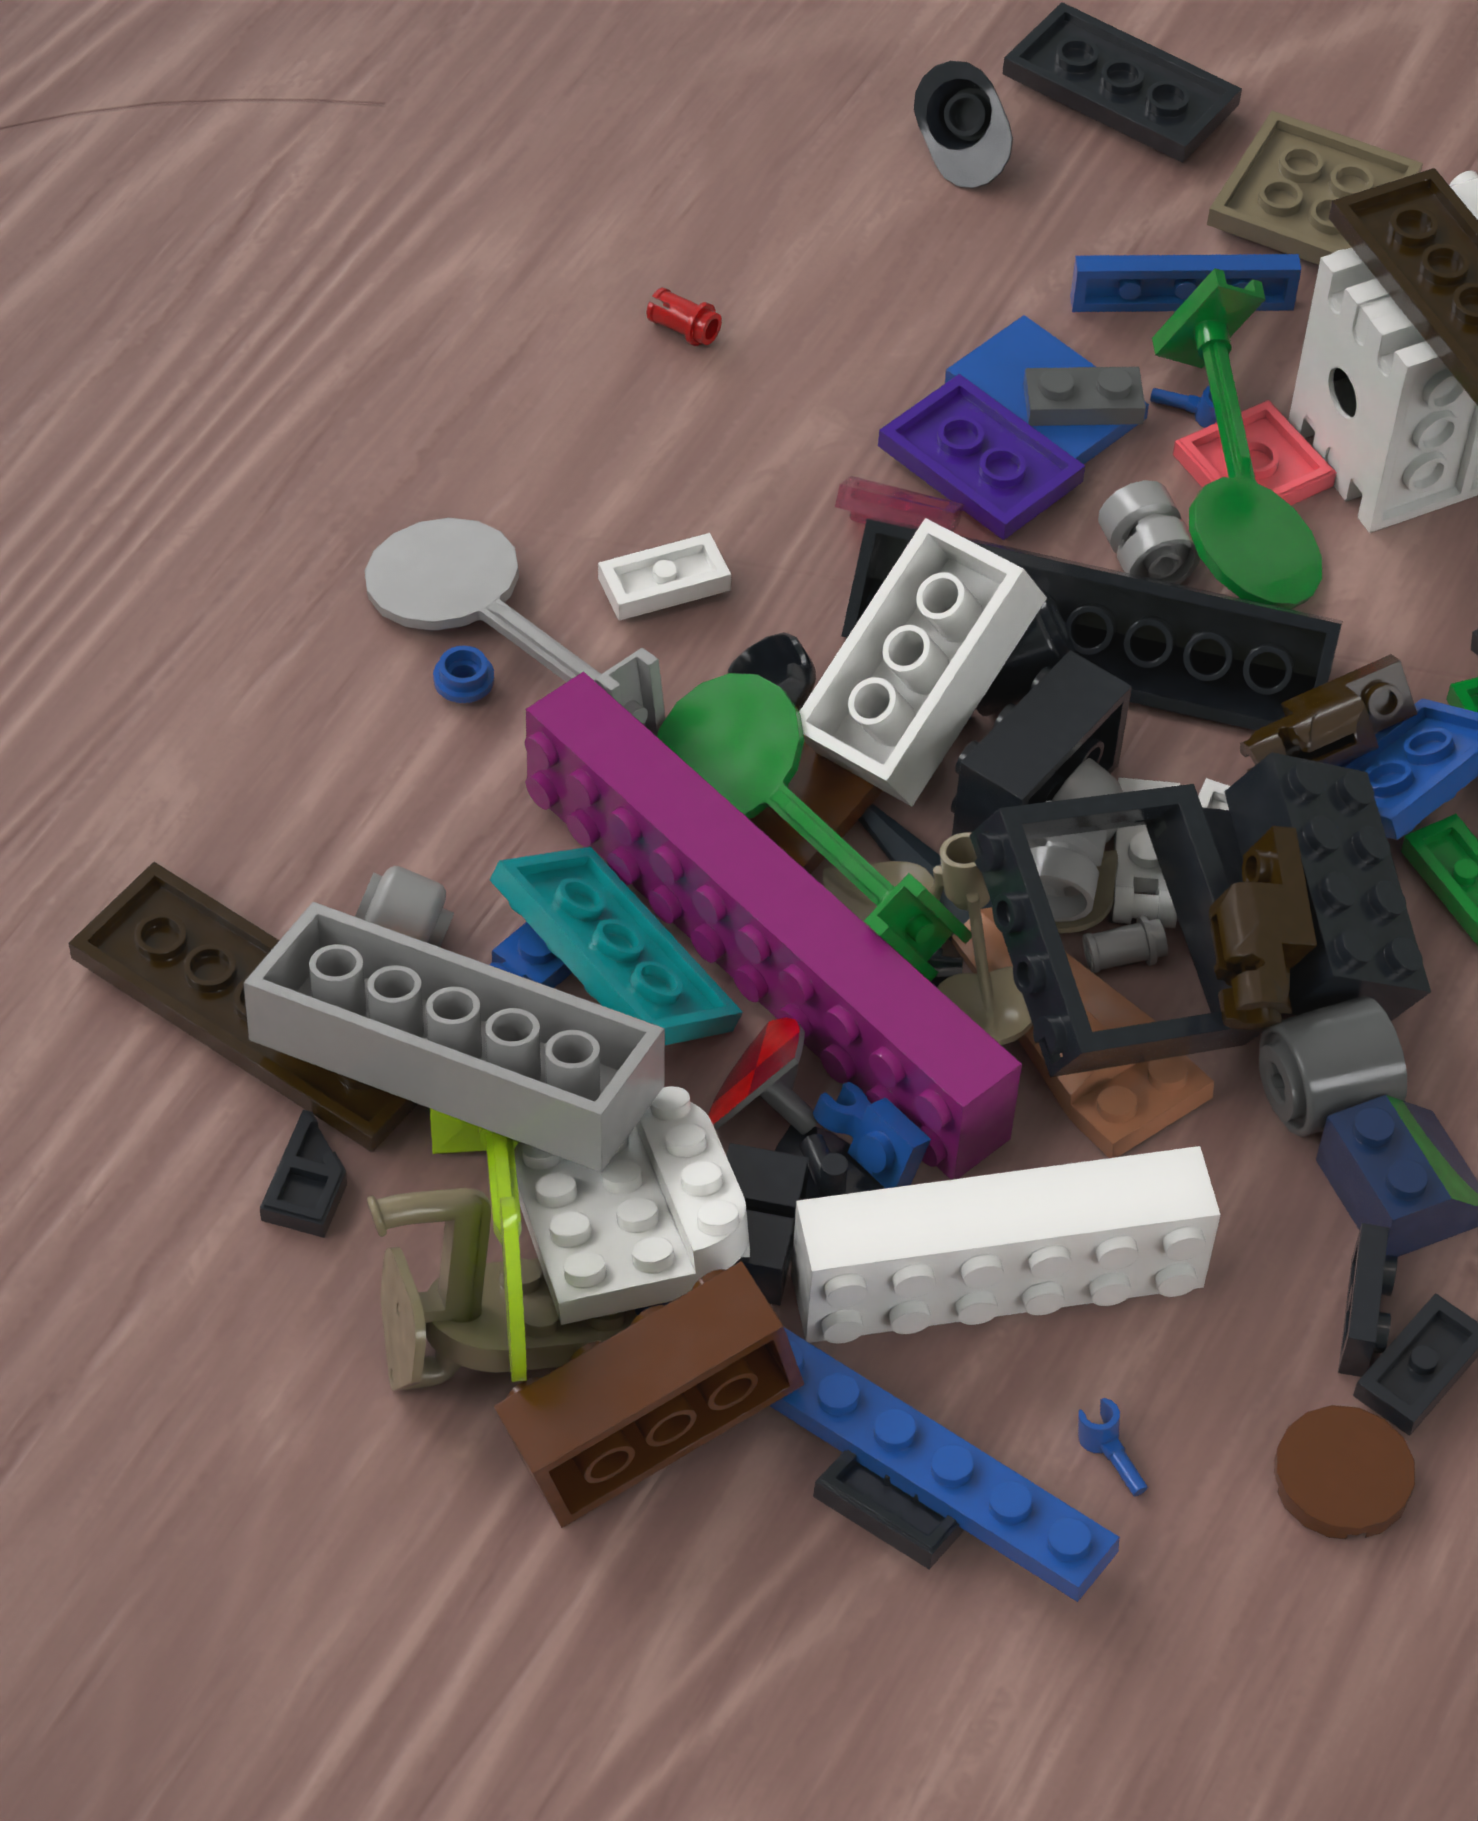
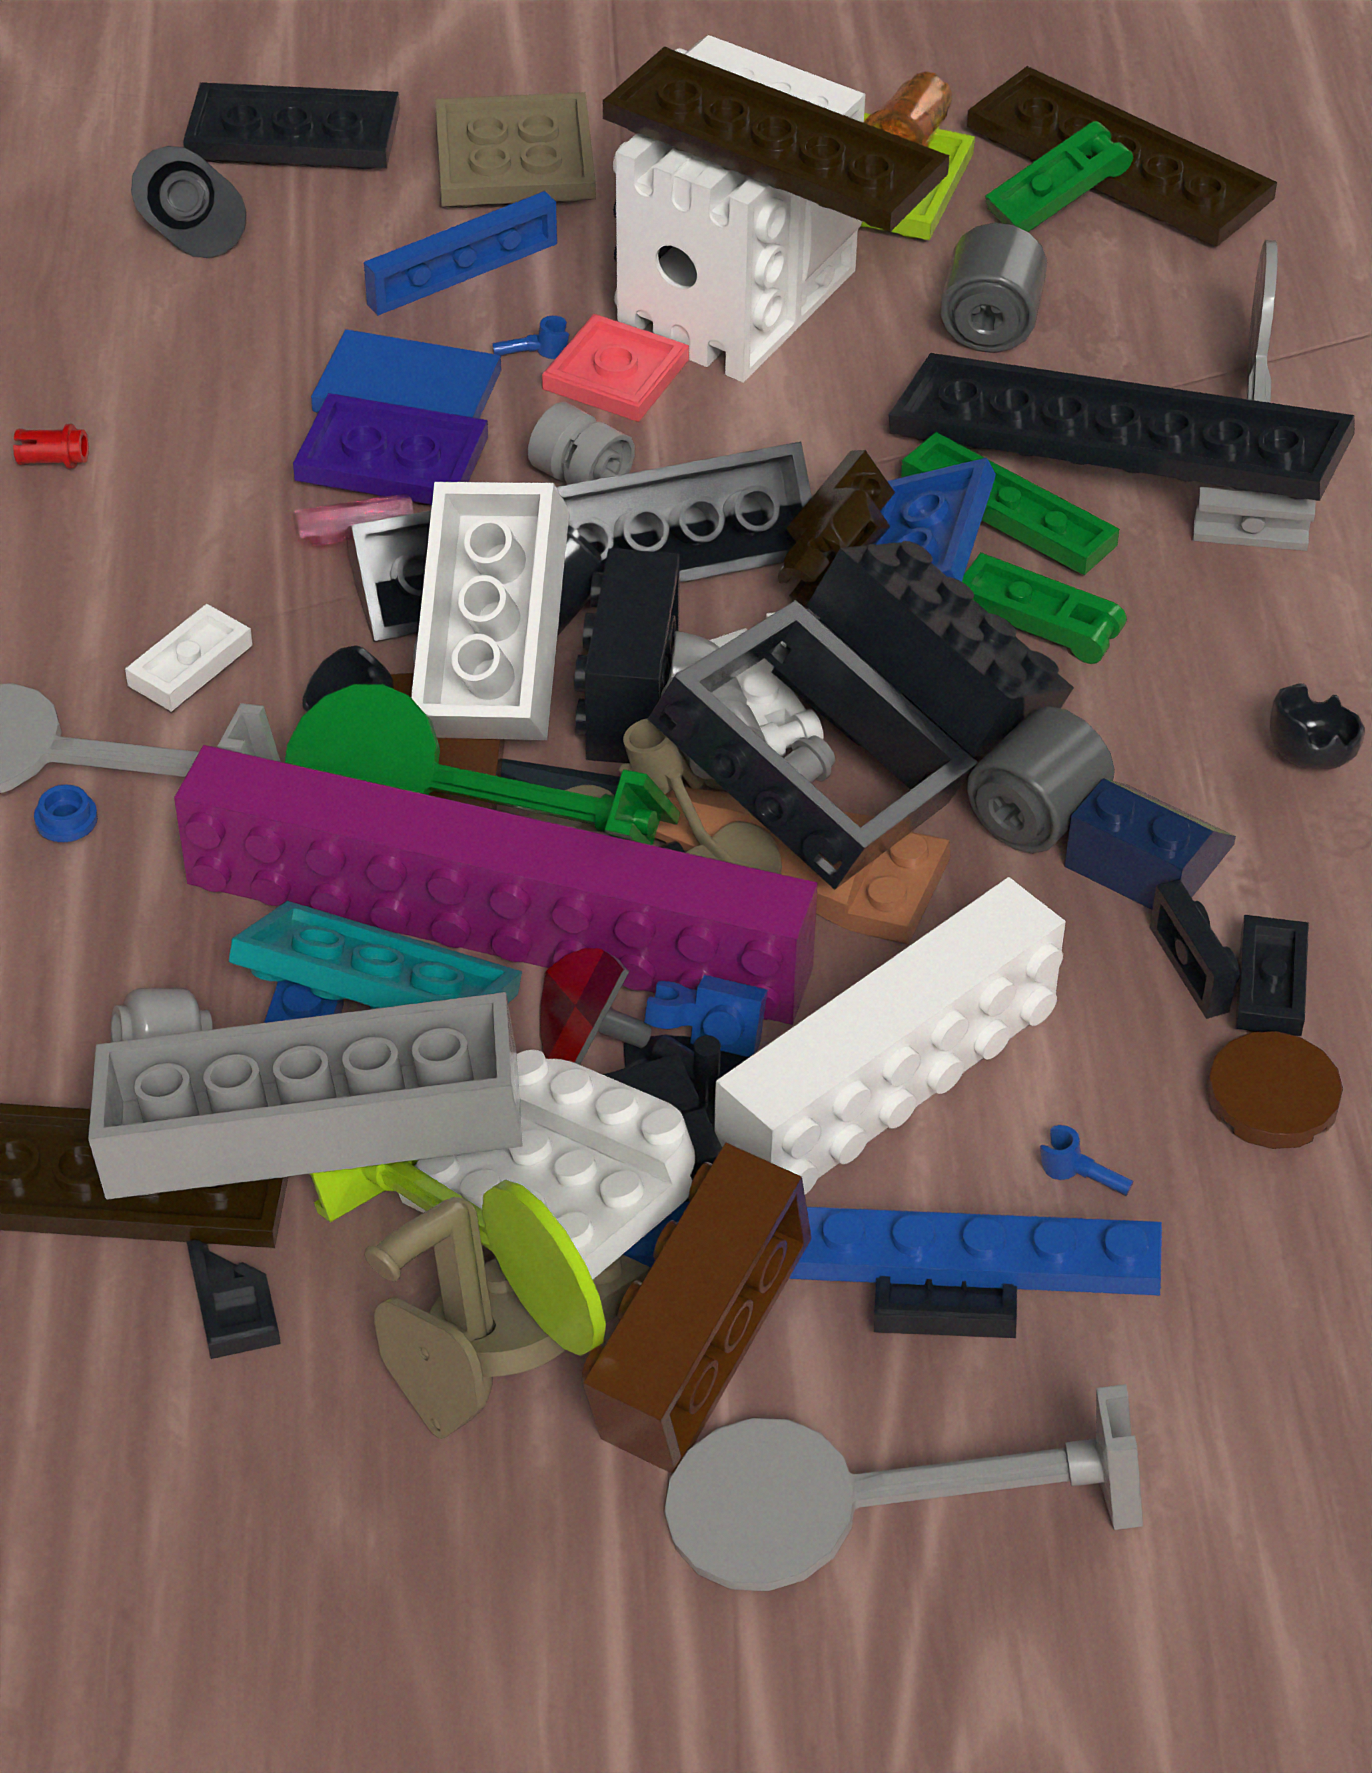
camera: 30 degrees left, 5 degrees down
dark grey plate [1023,367,1146,426] -> none
green piece [1152,268,1322,609] -> none
dark brown plate [1208,826,1317,1030] -> none
none -> light grey piece [664,1384,1143,1591]

